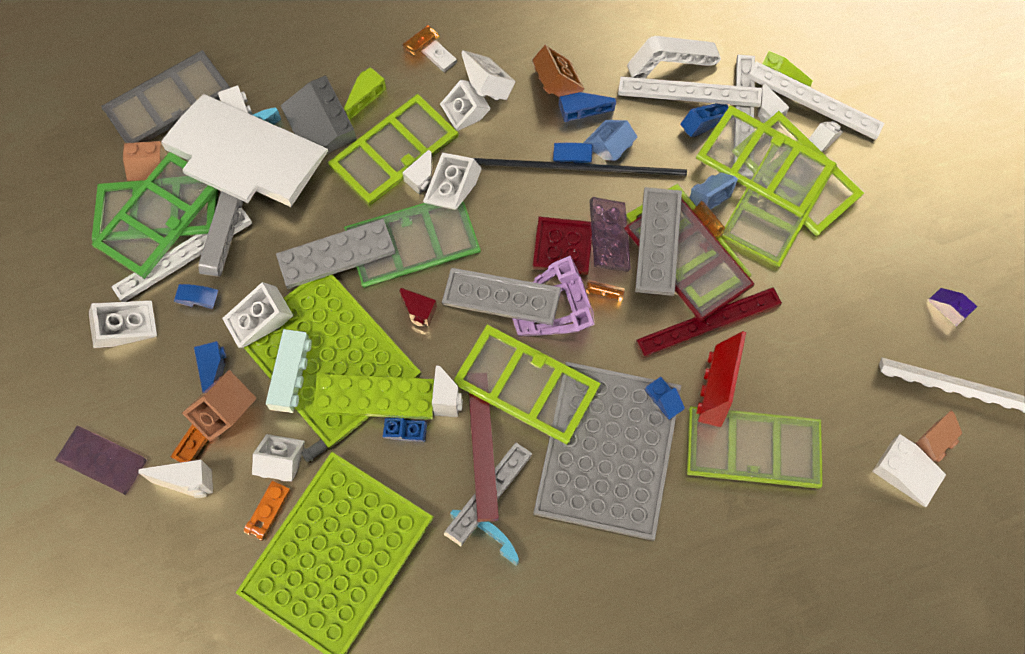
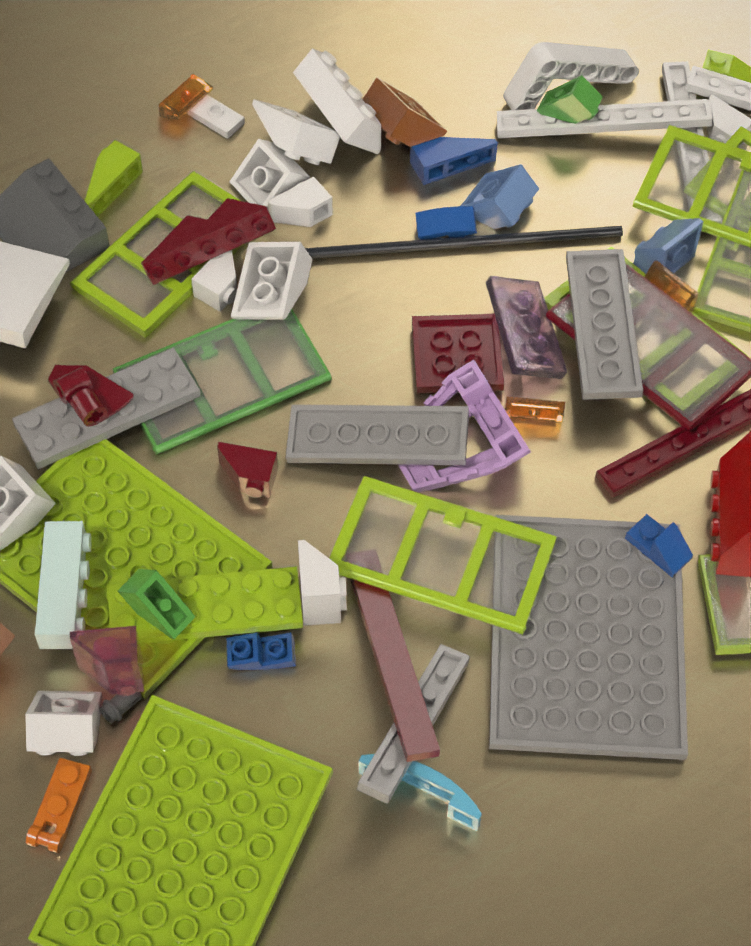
camera: 10 degrees left, 10 degrees down
blue slope [680,103,733,137] -> none
none -> dark red panel [48,364,134,427]
none -> clear pink slope [70,626,144,696]
none -> bright green slope [118,569,195,639]
none -> dark red slope [141,198,276,285]
none -> white slope [268,176,333,227]
none -> white slope [293,48,381,154]
none -> bright green slope [537,75,603,124]

